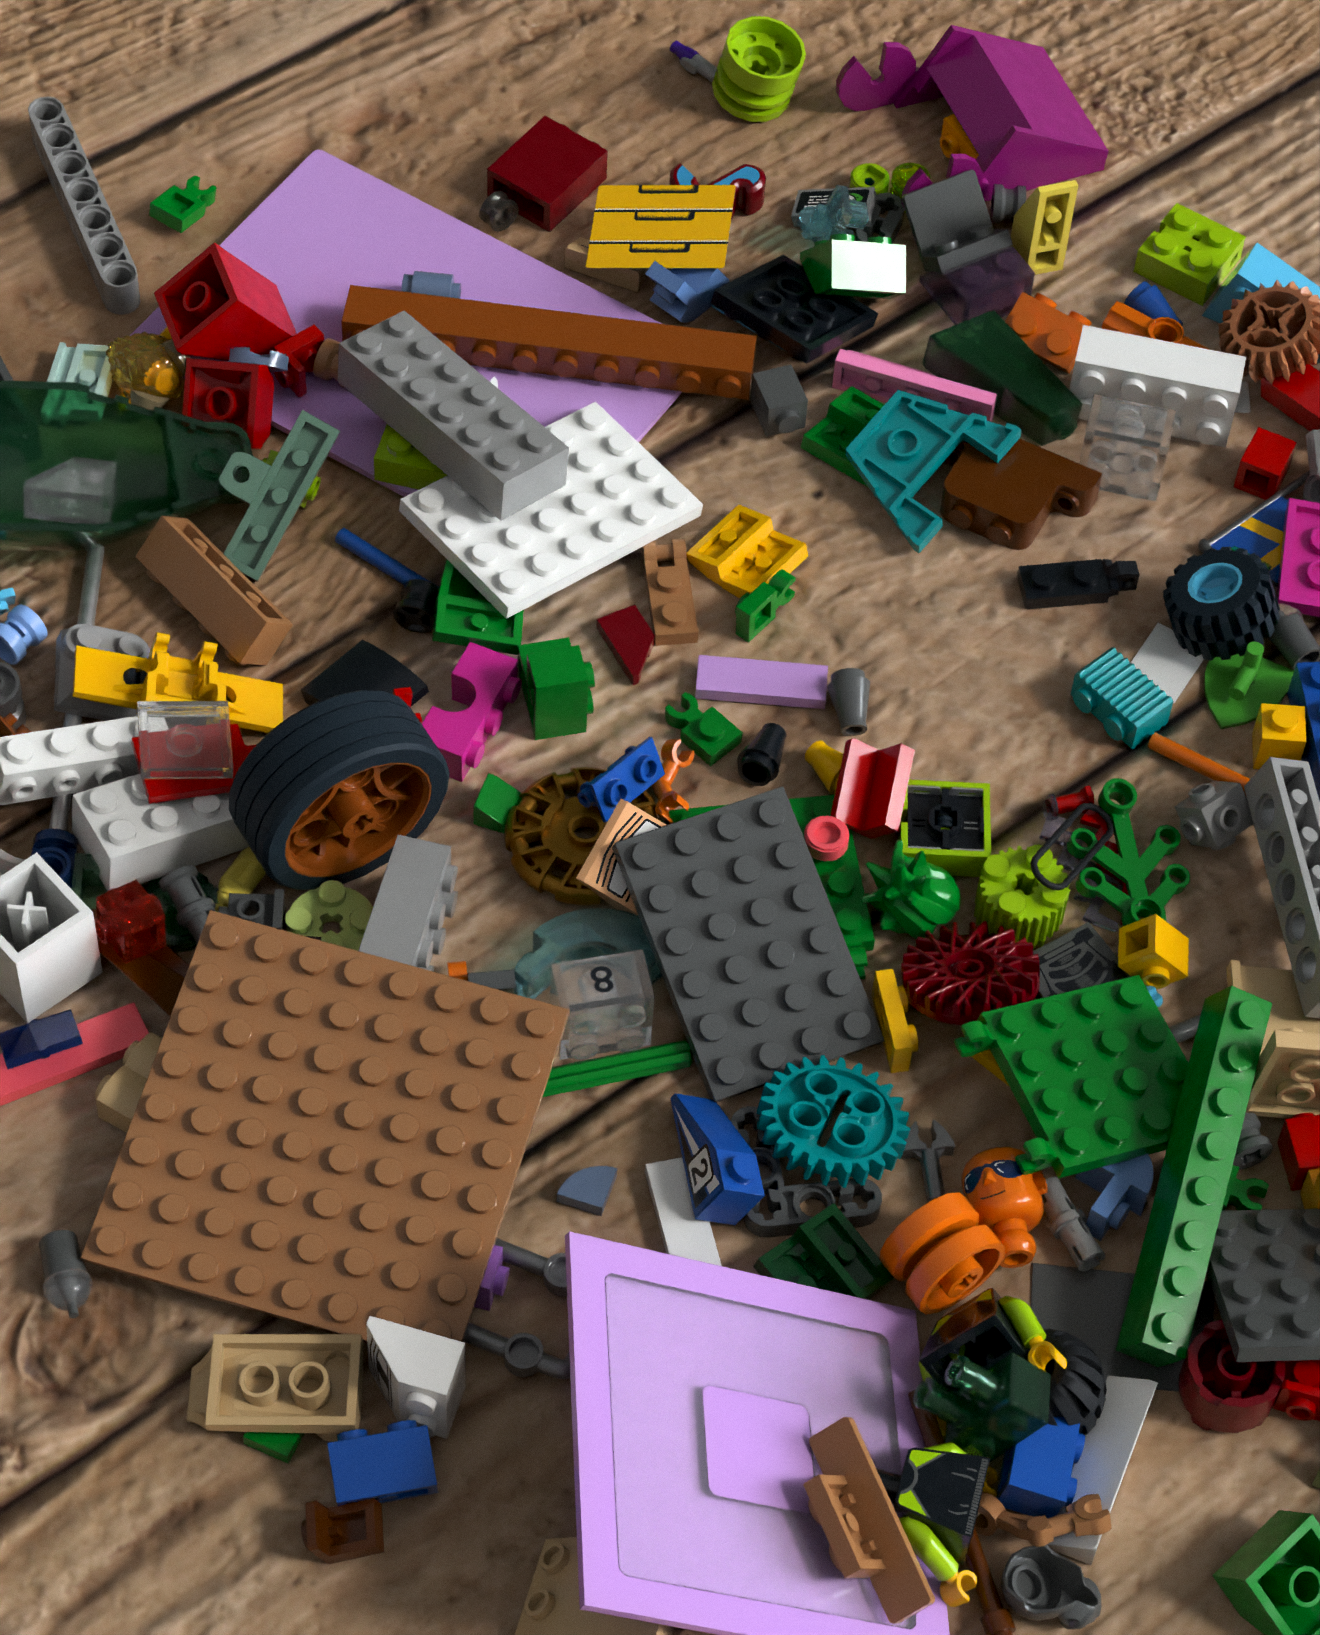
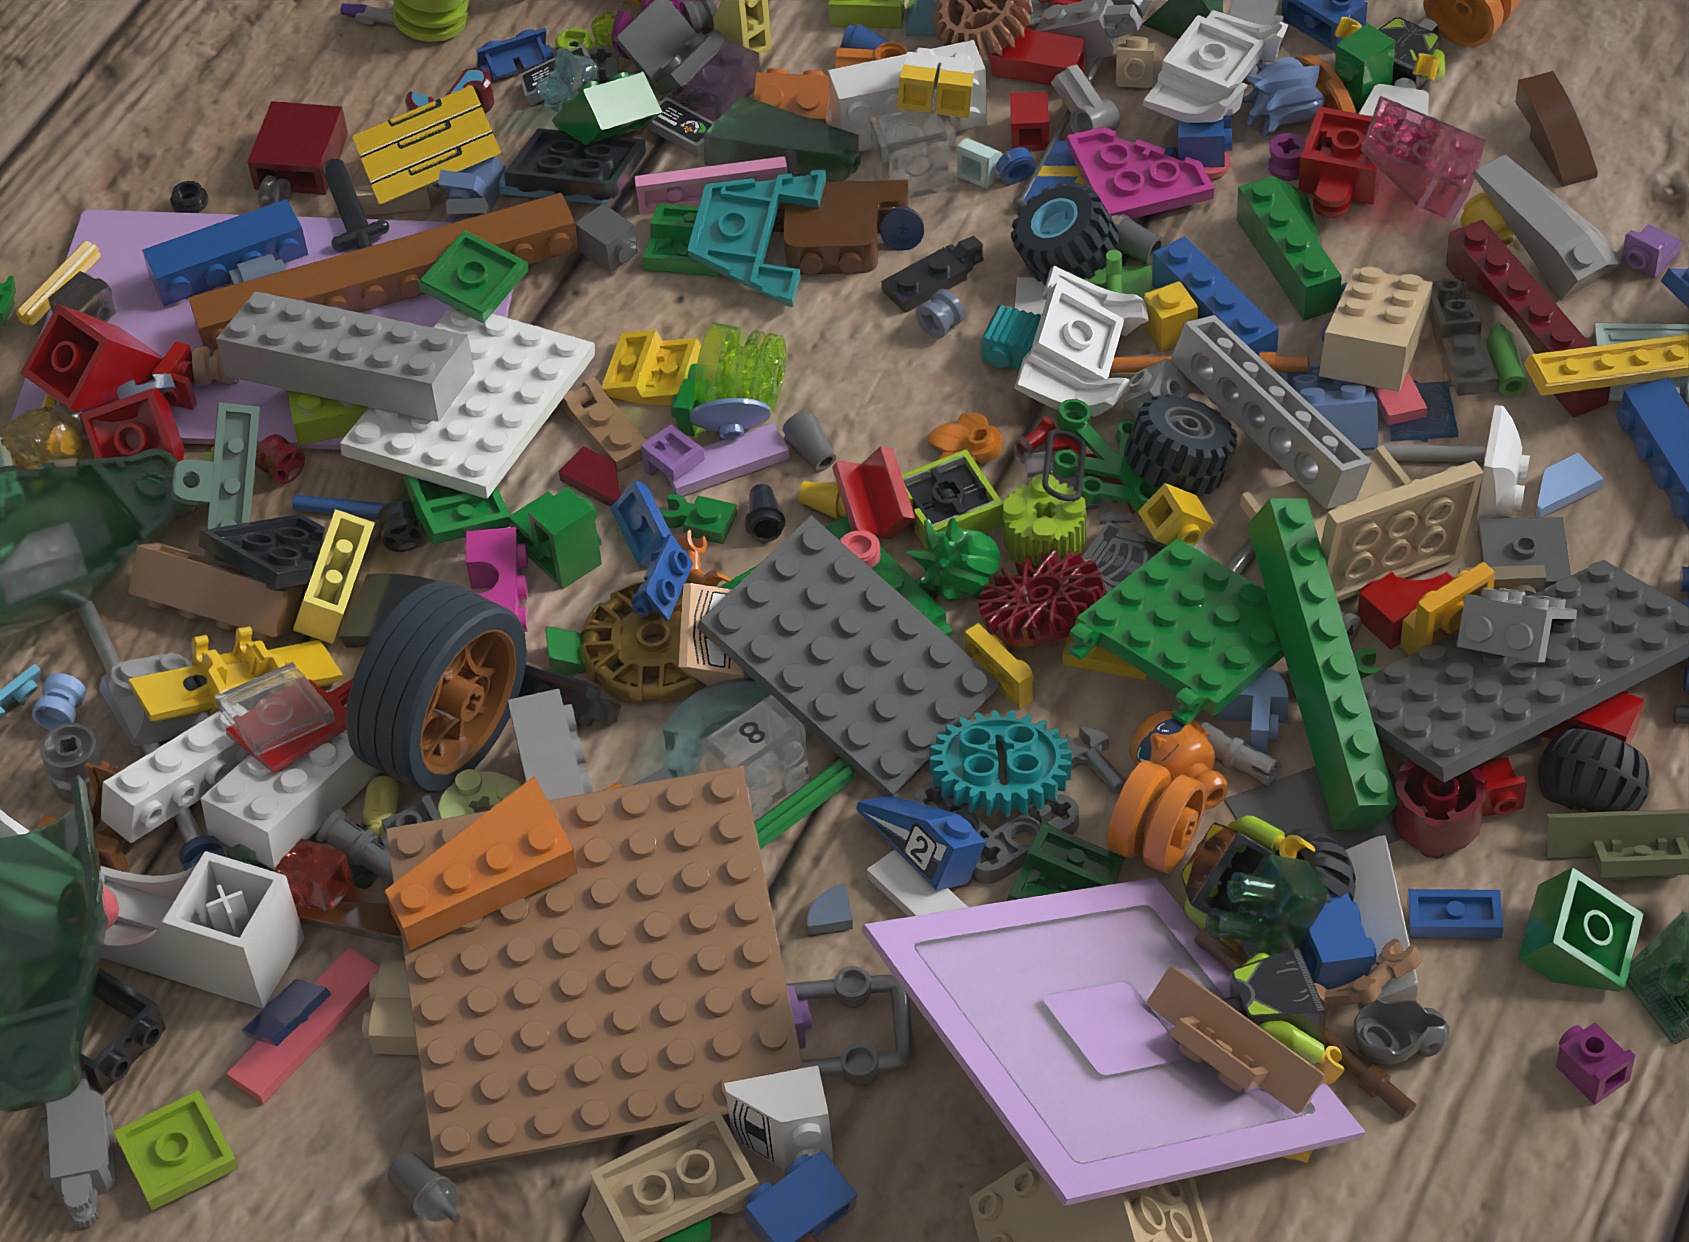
camera: 20 degrees left, 5 degrees down
none -> yellow axle [16,241,101,327]
none -> clear smoke brick [48,271,116,322]
none -> blue brick [142,199,309,306]
none -> black plate [170,181,209,213]
none -> black plate [199,514,325,591]
none -> dark red wheel [255,434,306,484]
none -> light yellow brick [293,509,374,644]
none -> black sword [322,158,390,251]
none -> orange wedge [385,776,578,951]
none -> green tile [418,230,529,324]
none -> dark grey tile [446,198,490,223]
none -> blue hinge [476,28,554,81]
none -> black hinge [518,662,621,726]
none -> blue plate [610,480,671,568]
none -> medium lavender bracket [641,424,705,481]
none -> tile [645,97,723,157]
none -> medium blue dish [690,398,771,439]
none -> clear neon green wheel [695,323,787,412]
none -> dark blue piece [880,207,924,251]
none -> yellow hips [897,47,975,118]
none -> sand blue wheel [915,289,965,339]
none -> orange plate [927,412,1003,463]
none -> light aqua brick [955,138,1003,189]
none -> blue tile [996,147,1036,184]
none -> white piece [1014,266,1149,417]
none -> black wheel [1124,394,1238,497]
none -> blue plate [1407,889,1504,938]

